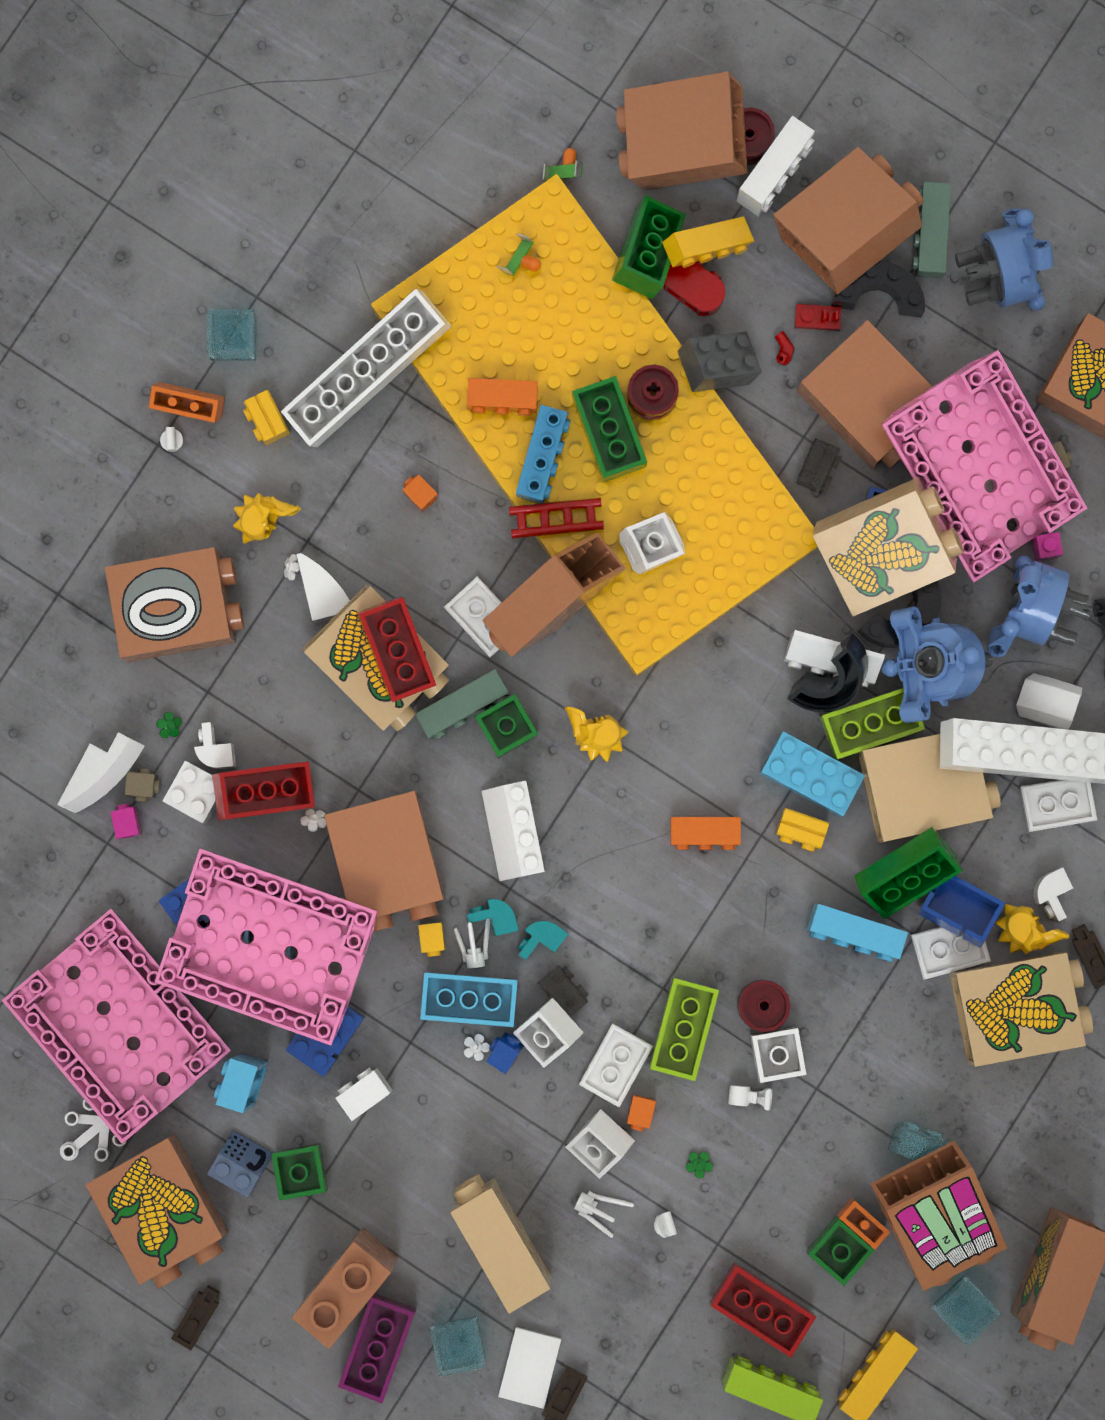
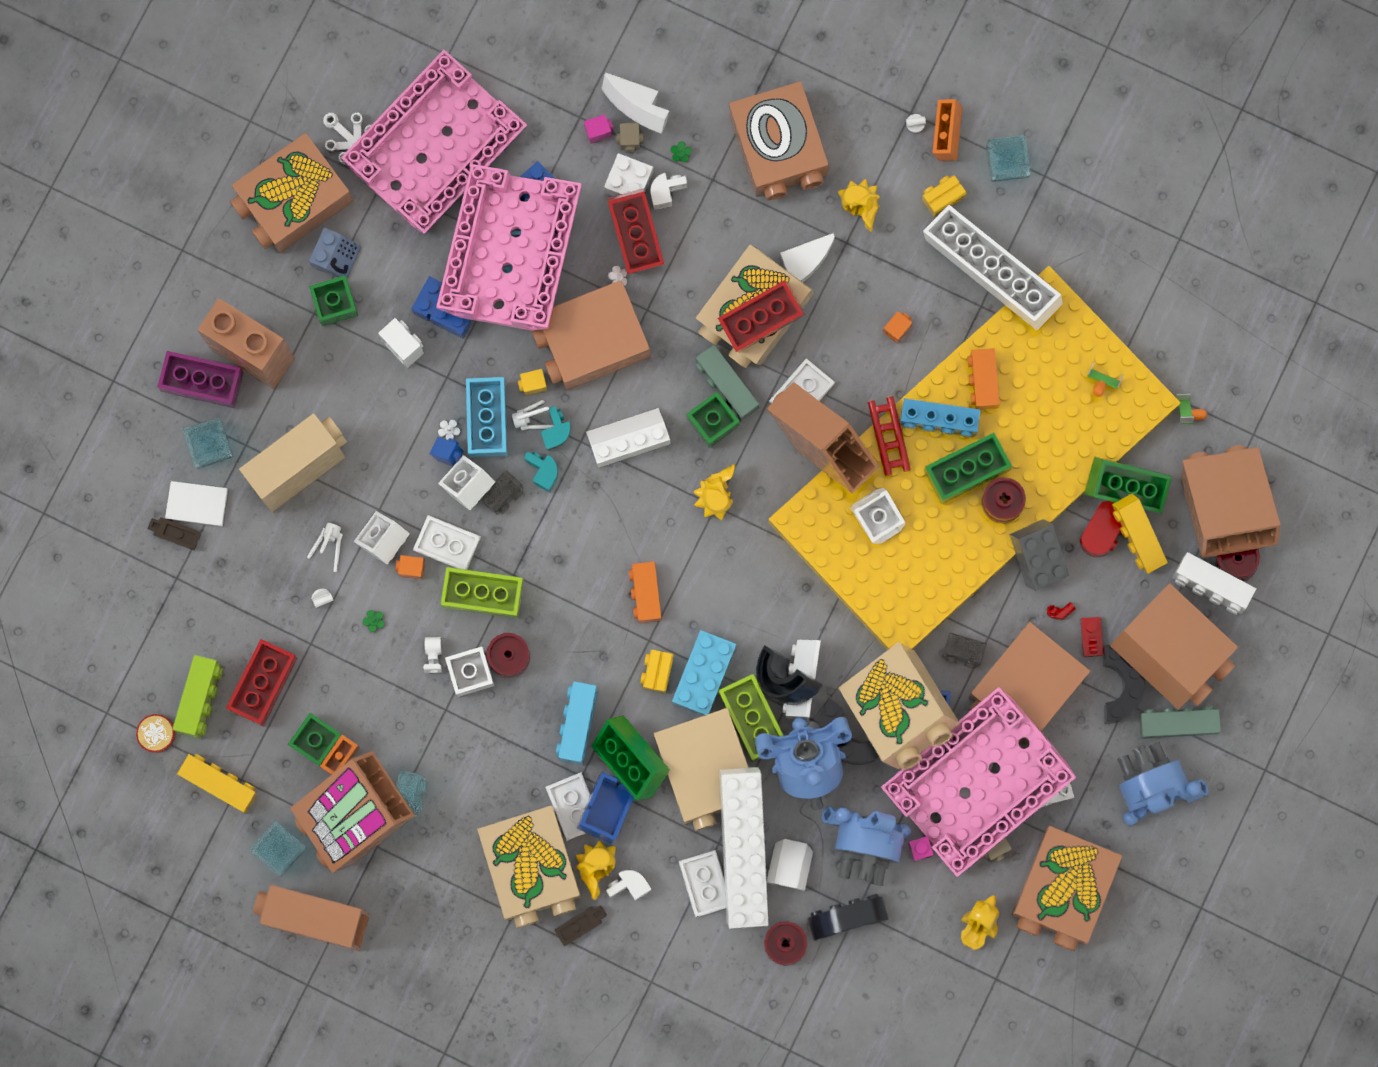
camera: 85 degrees right, 5 degrees down
dark brown hinge [171,1285,220,1351] -> none
medium azure brick [214,1053,269,1113] -> none
white plant [284,554,300,581] -> none

